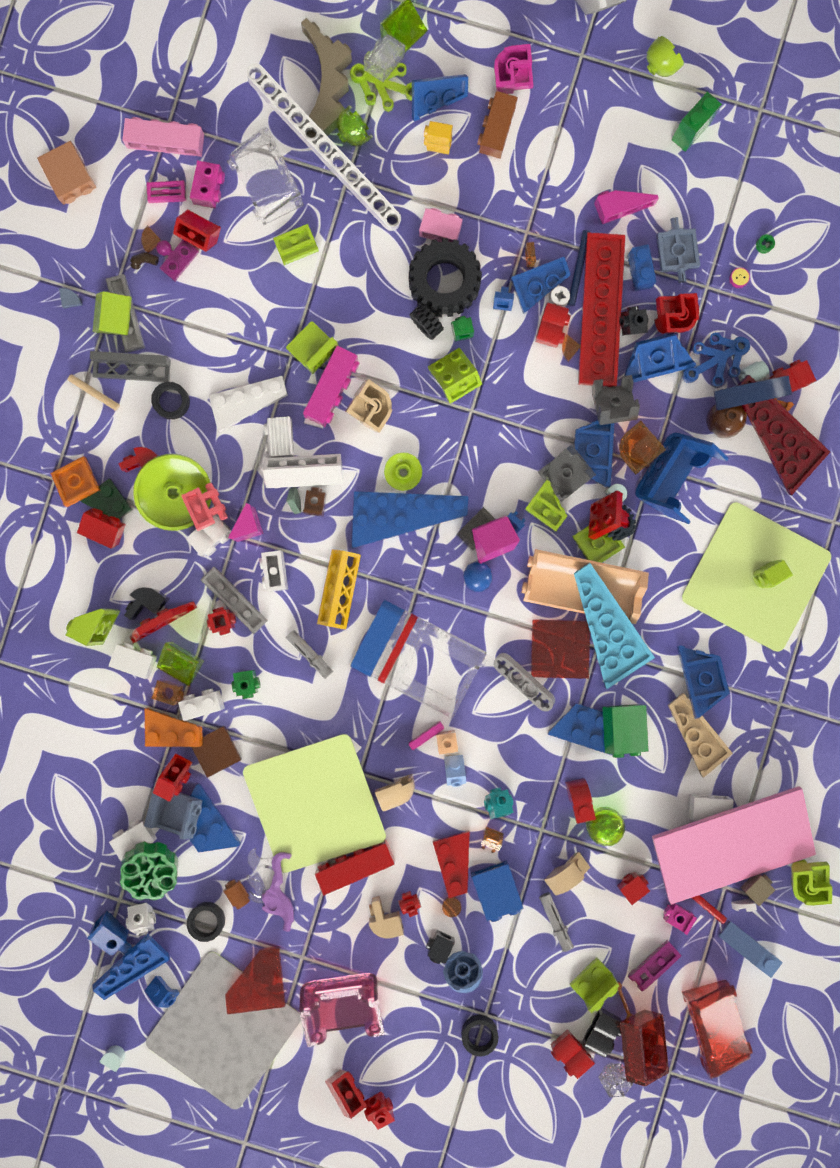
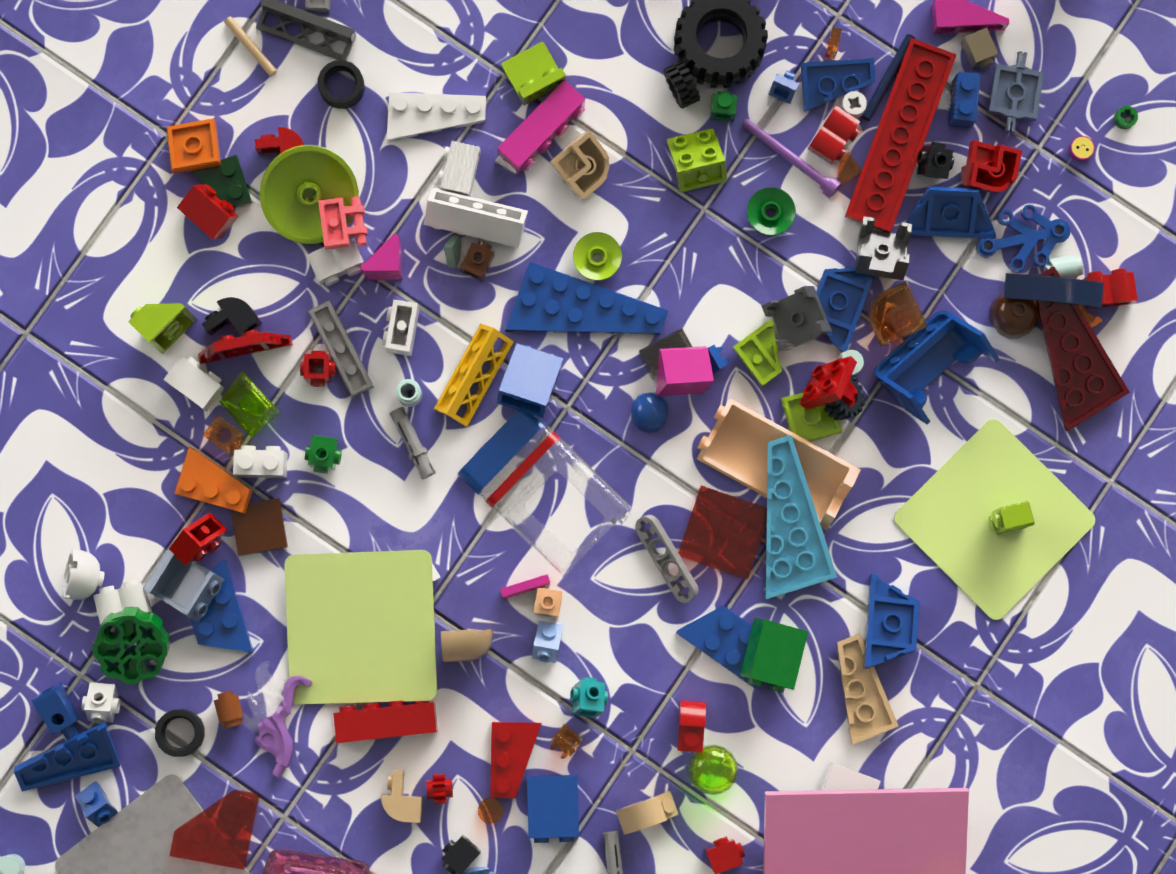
camera: 10 degrees right, 5 degrees down
none -> white cylinder [62,549,104,600]
none -> light aqua brick [396,379,422,407]
none -> brick [496,343,563,418]
none -> medium lavender piece [742,119,842,199]
none -> green dish [747,187,796,236]
none -> dark tan brick [961,28,999,69]

